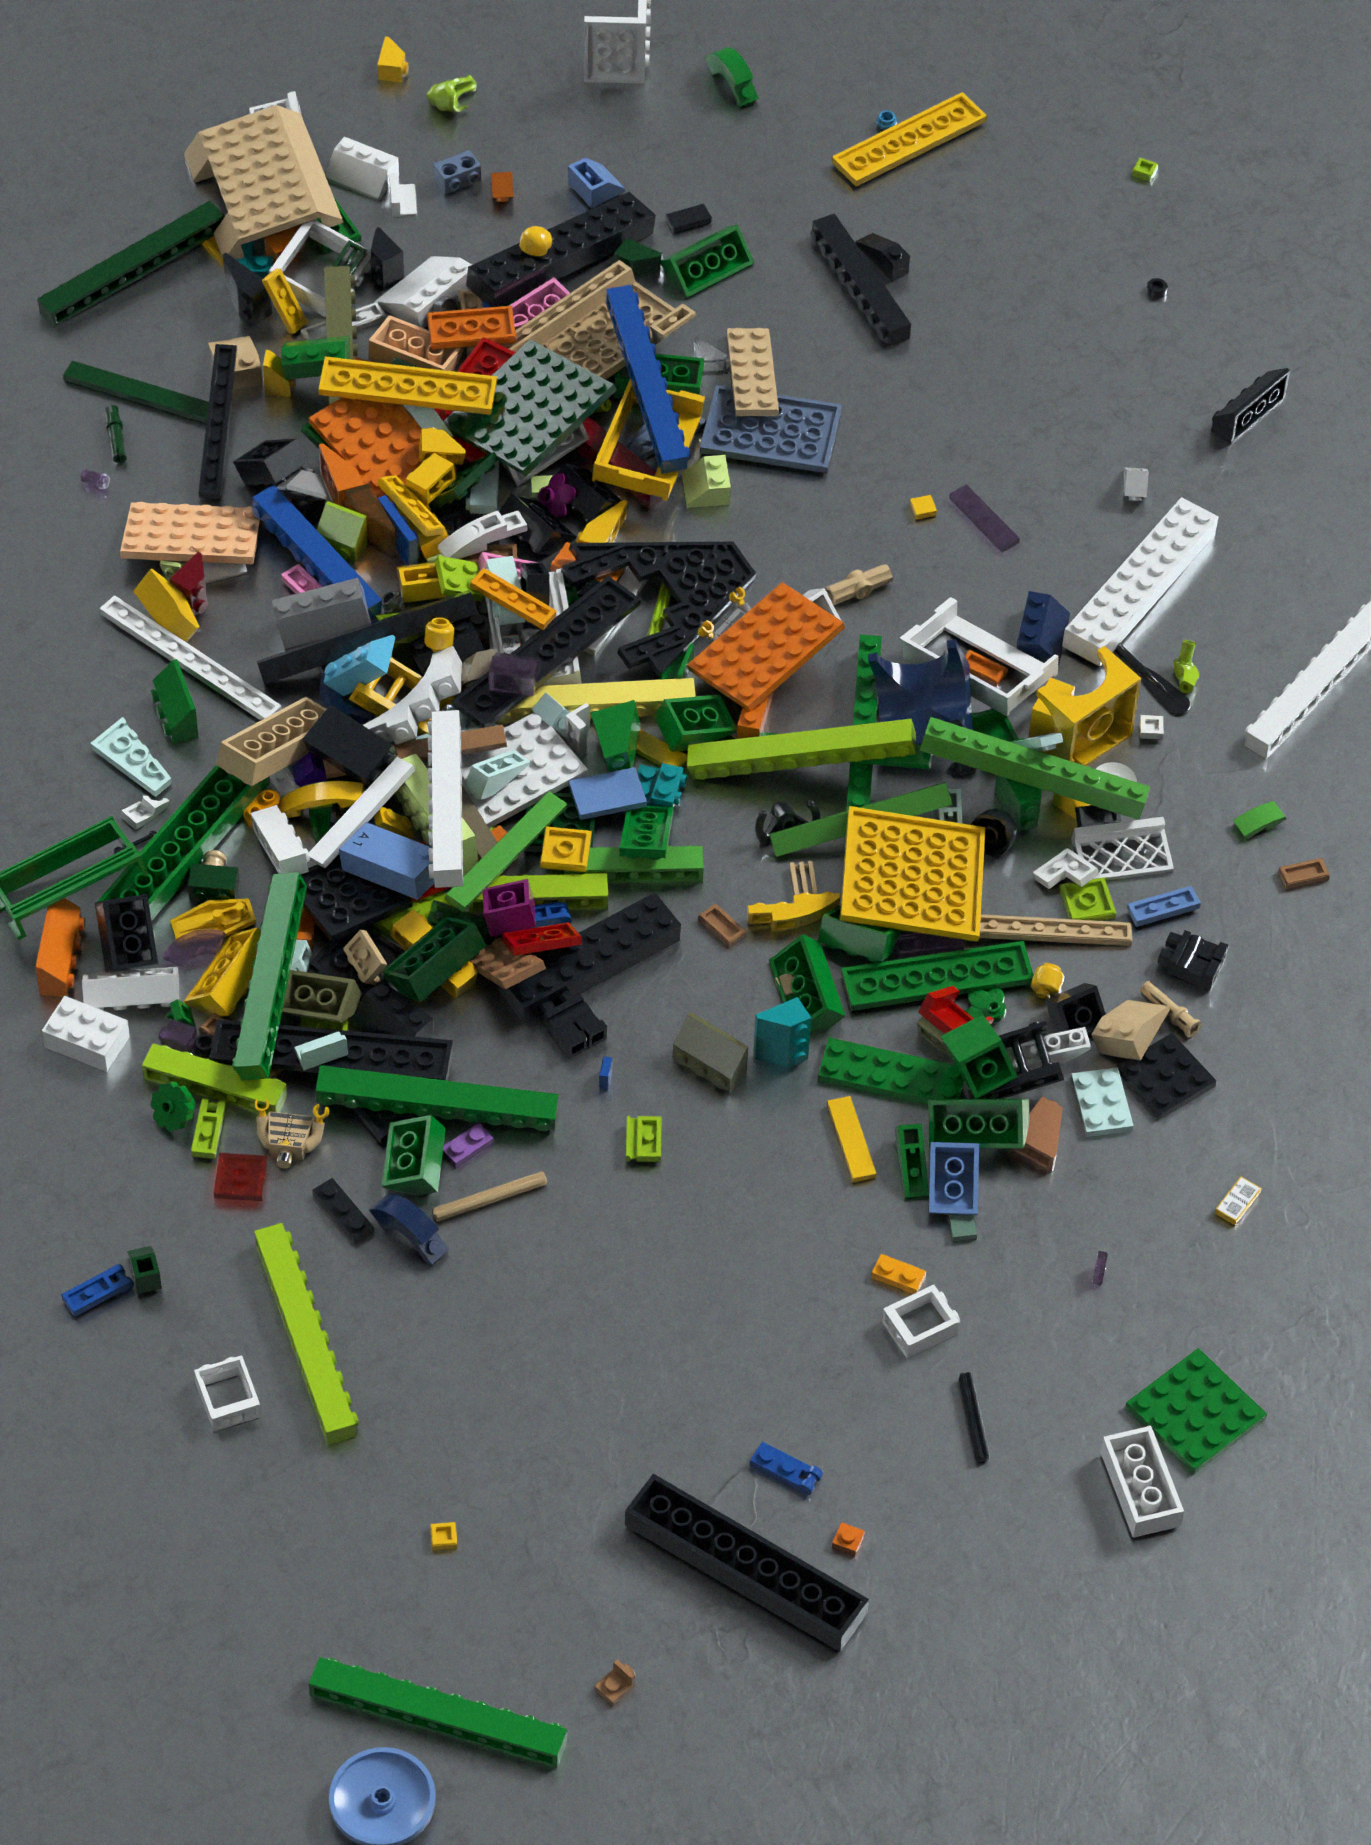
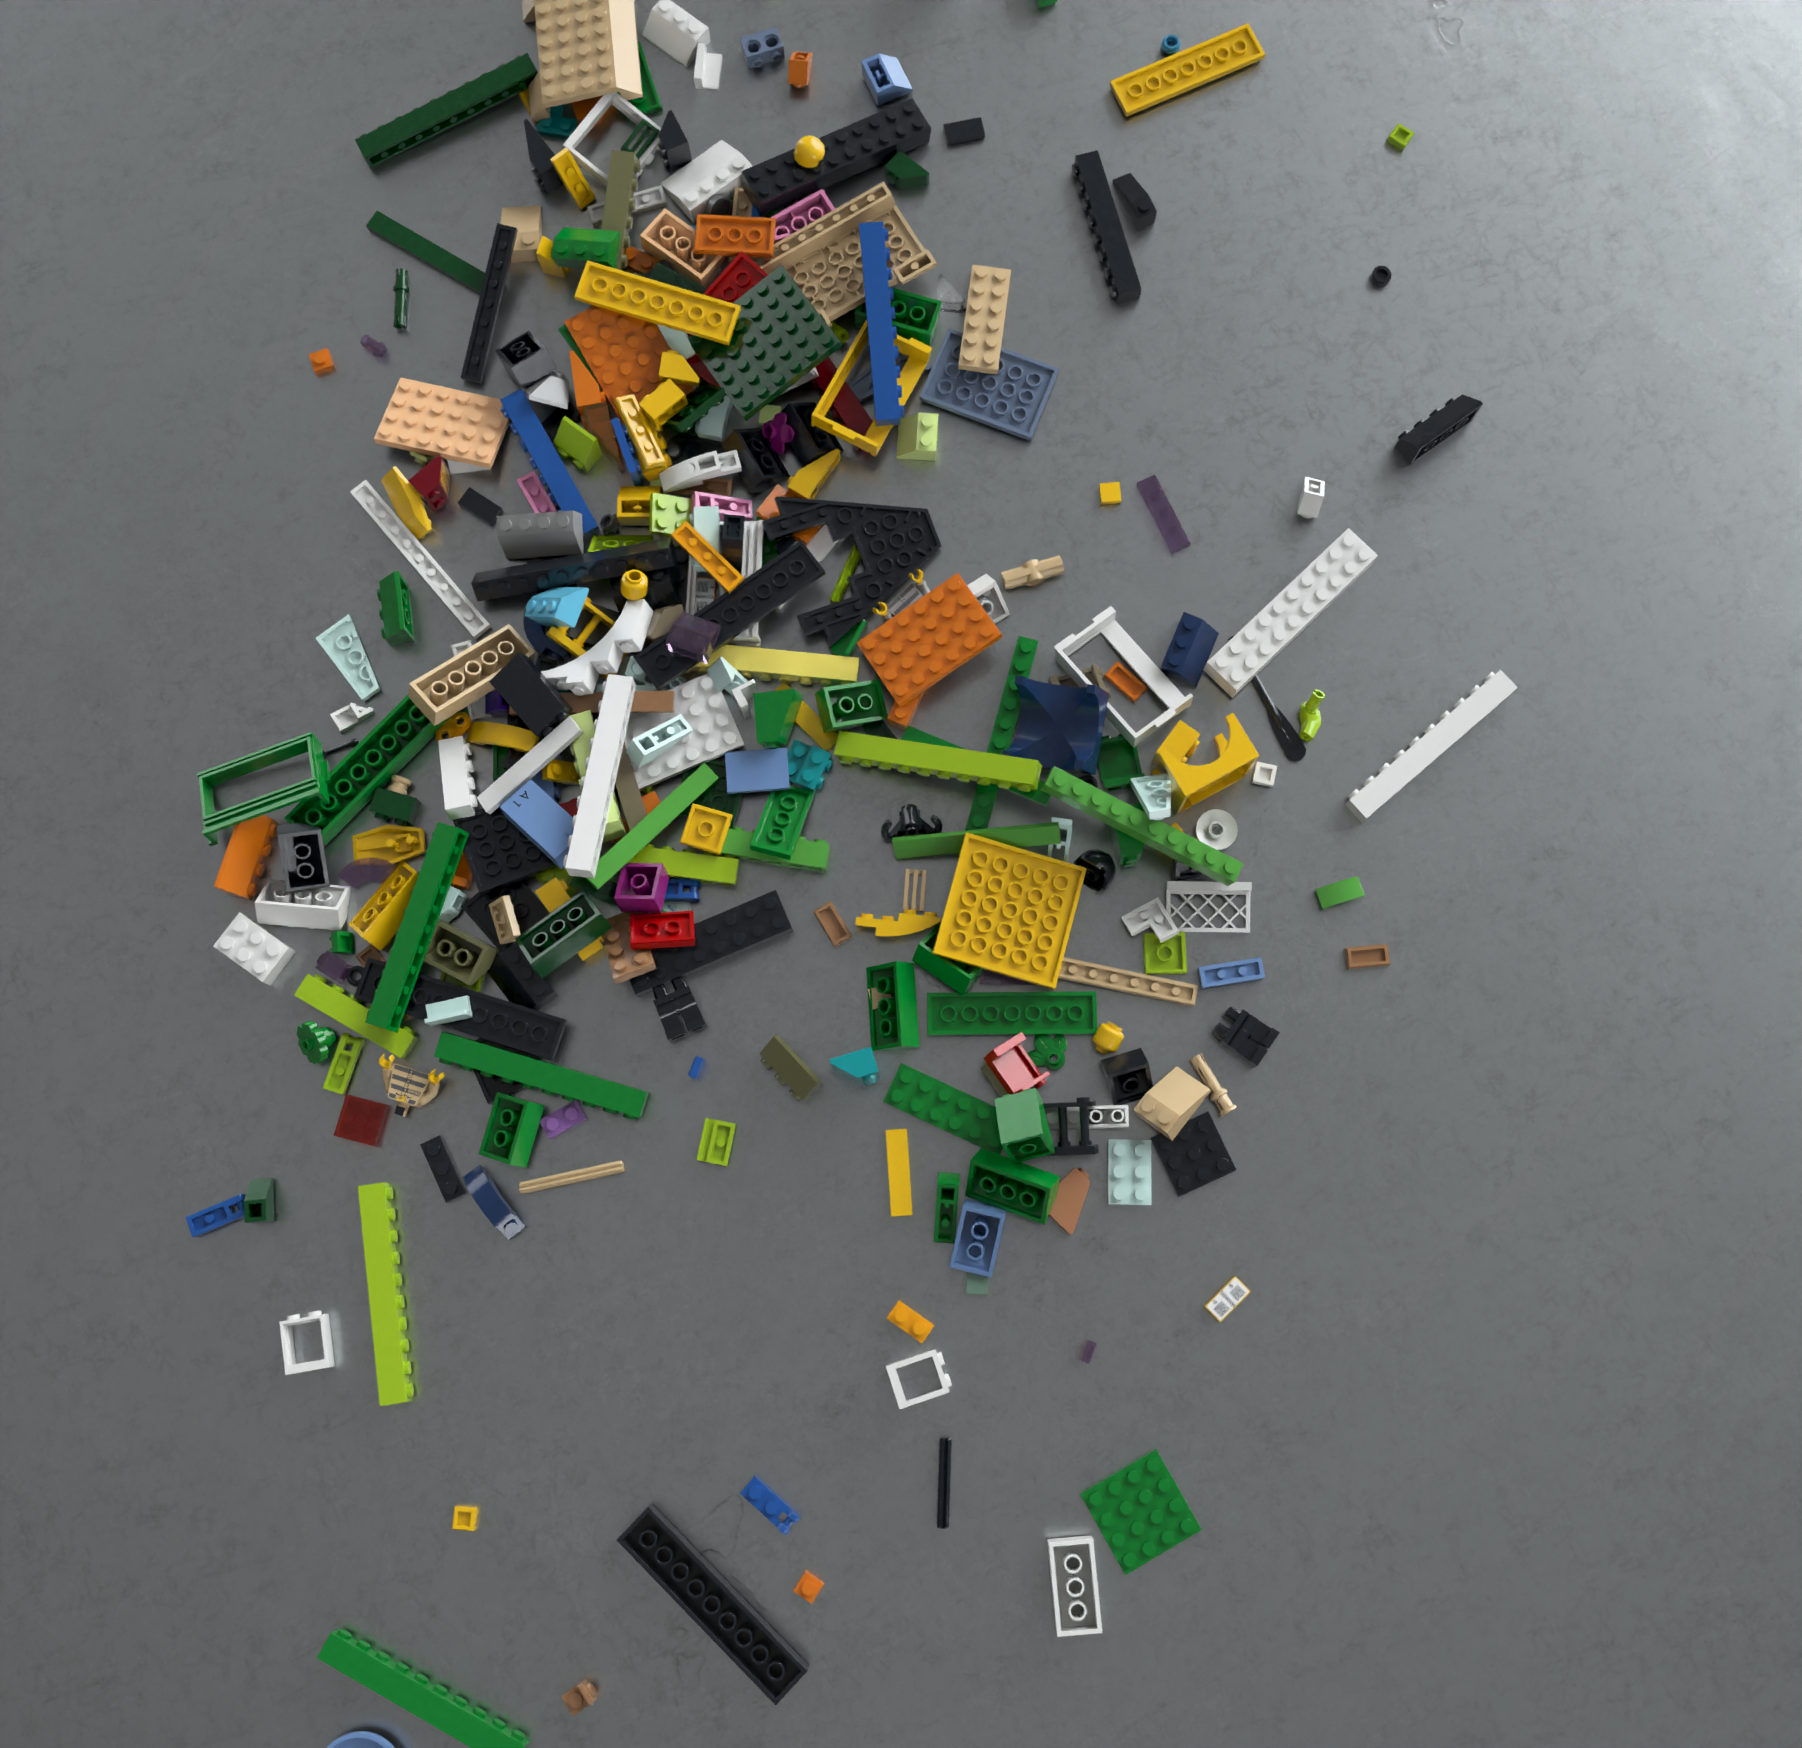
camera: 15 degrees right, 25 degrees up
green slope [660,224,754,298] -> none
none -> orange plate [308,348,335,375]
none -> black tile [457,487,503,526]

